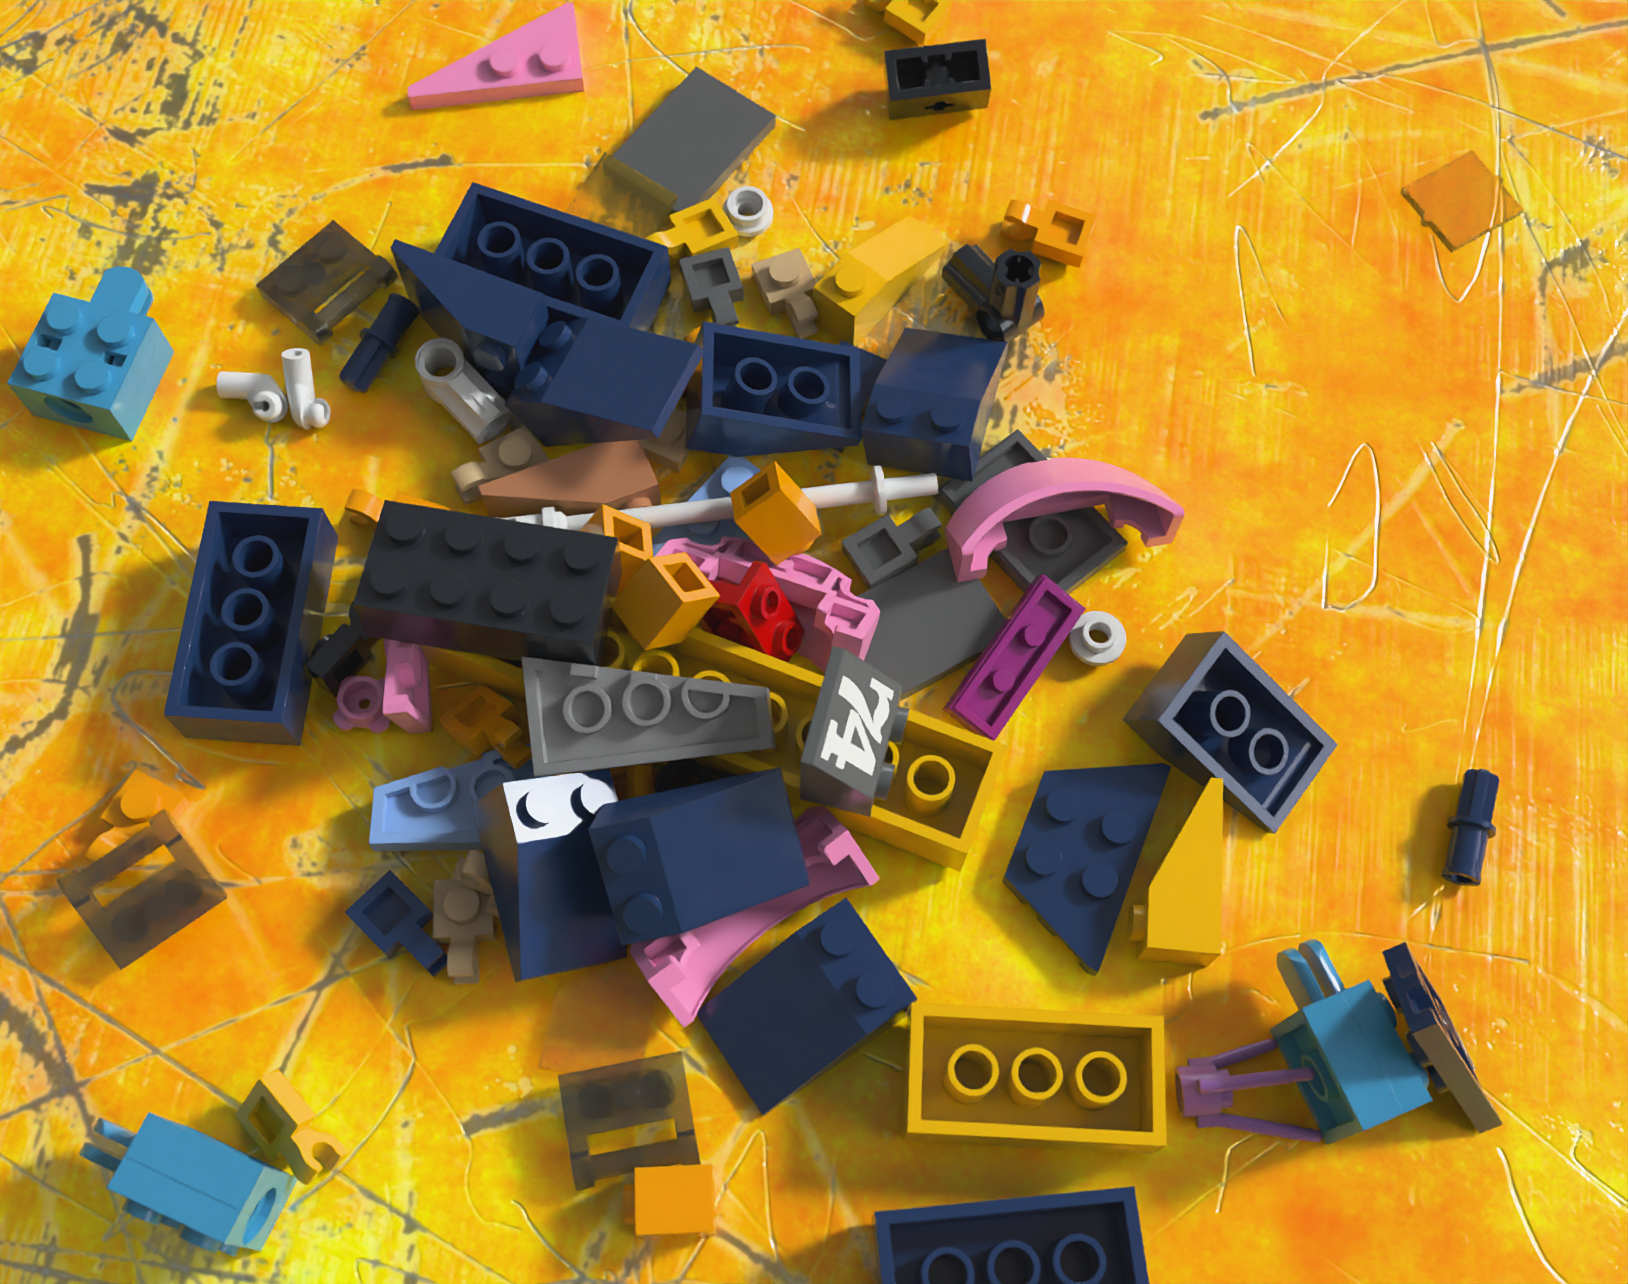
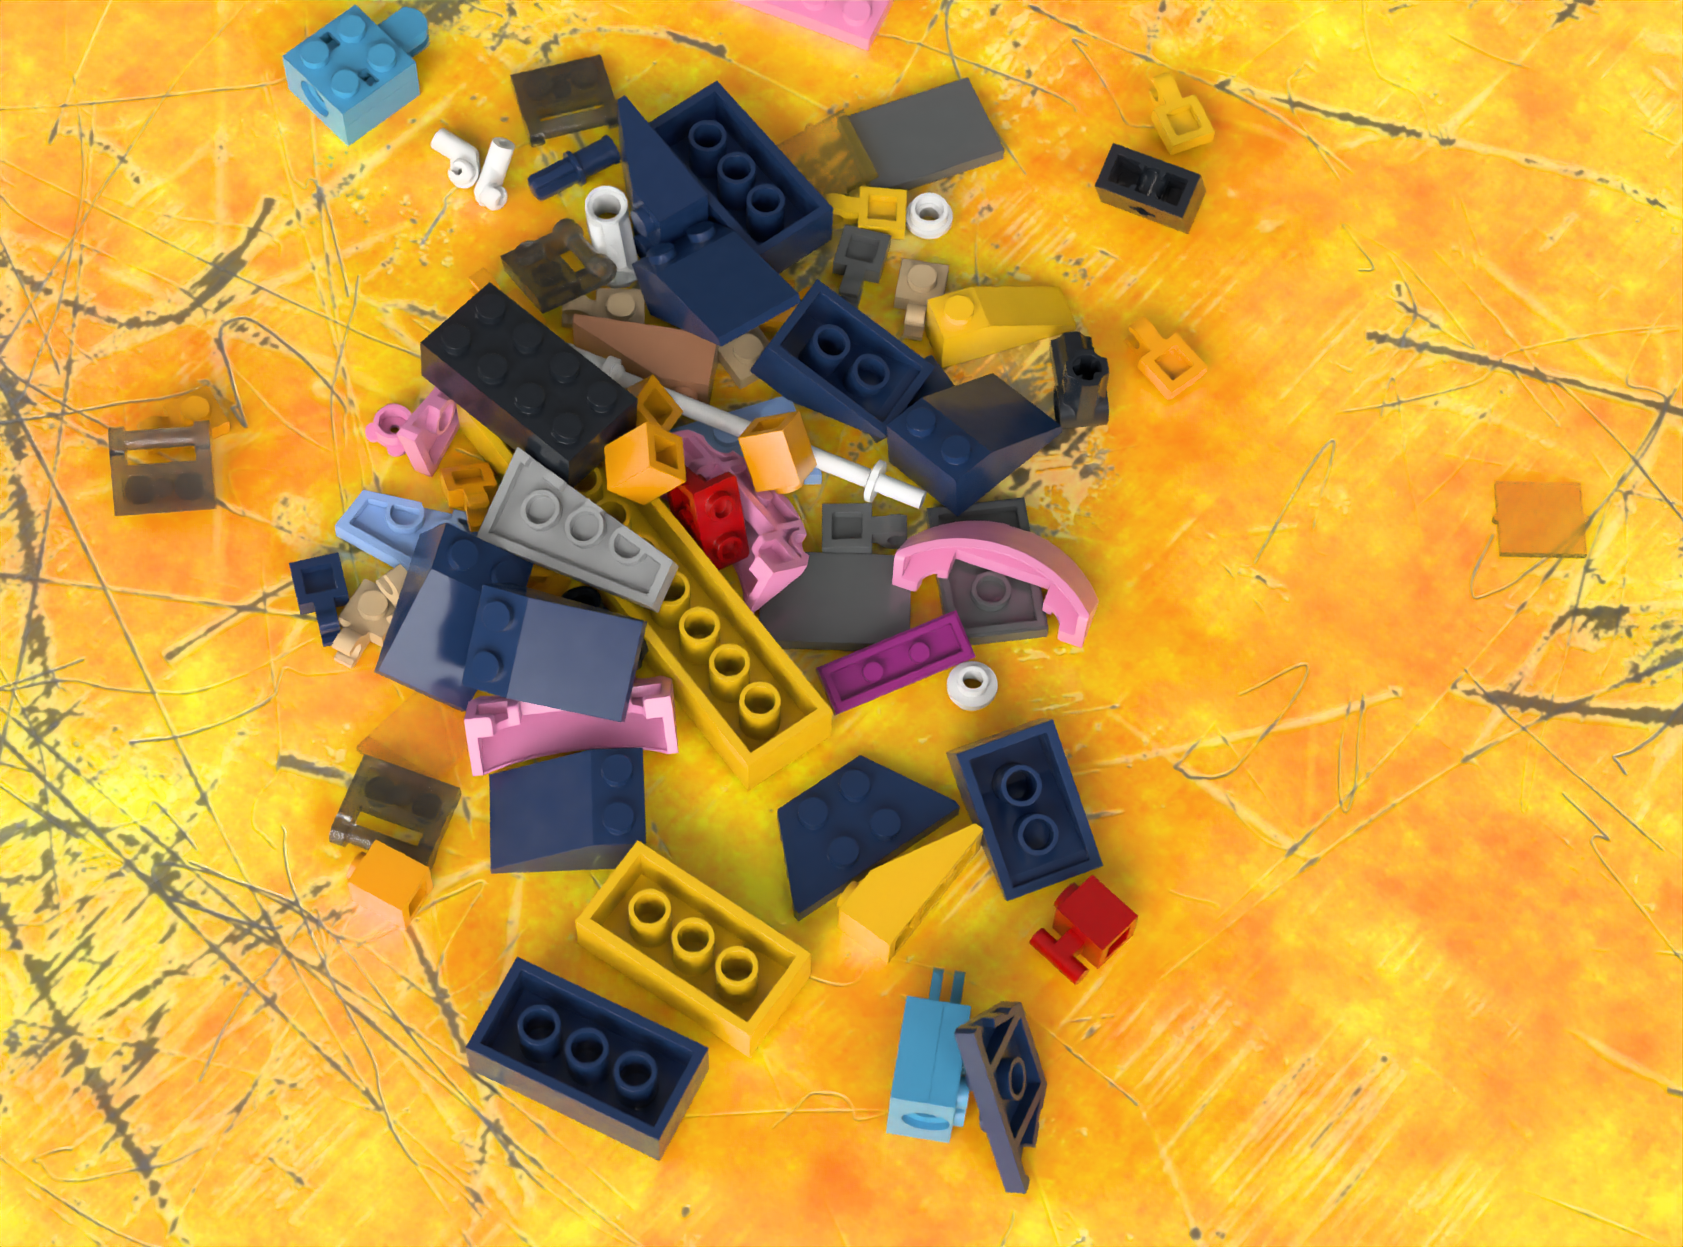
camera: 30 degrees right, 5 degrees down
dark azure brick [78,1112,298,1256] -> none
dark blue brick [164,501,339,746] -> none
yellow plate [234,1069,346,1186] -> none
black plate [305,600,381,698] -> none
dark grey slope [800,646,910,817] -> none
medium lavender plant [1174,1039,1323,1142] -> none
dark blue axle [1441,768,1500,886] -> none
none -> clear smoke plate [500,218,617,314]
none -> red brick [1029,874,1138,985]

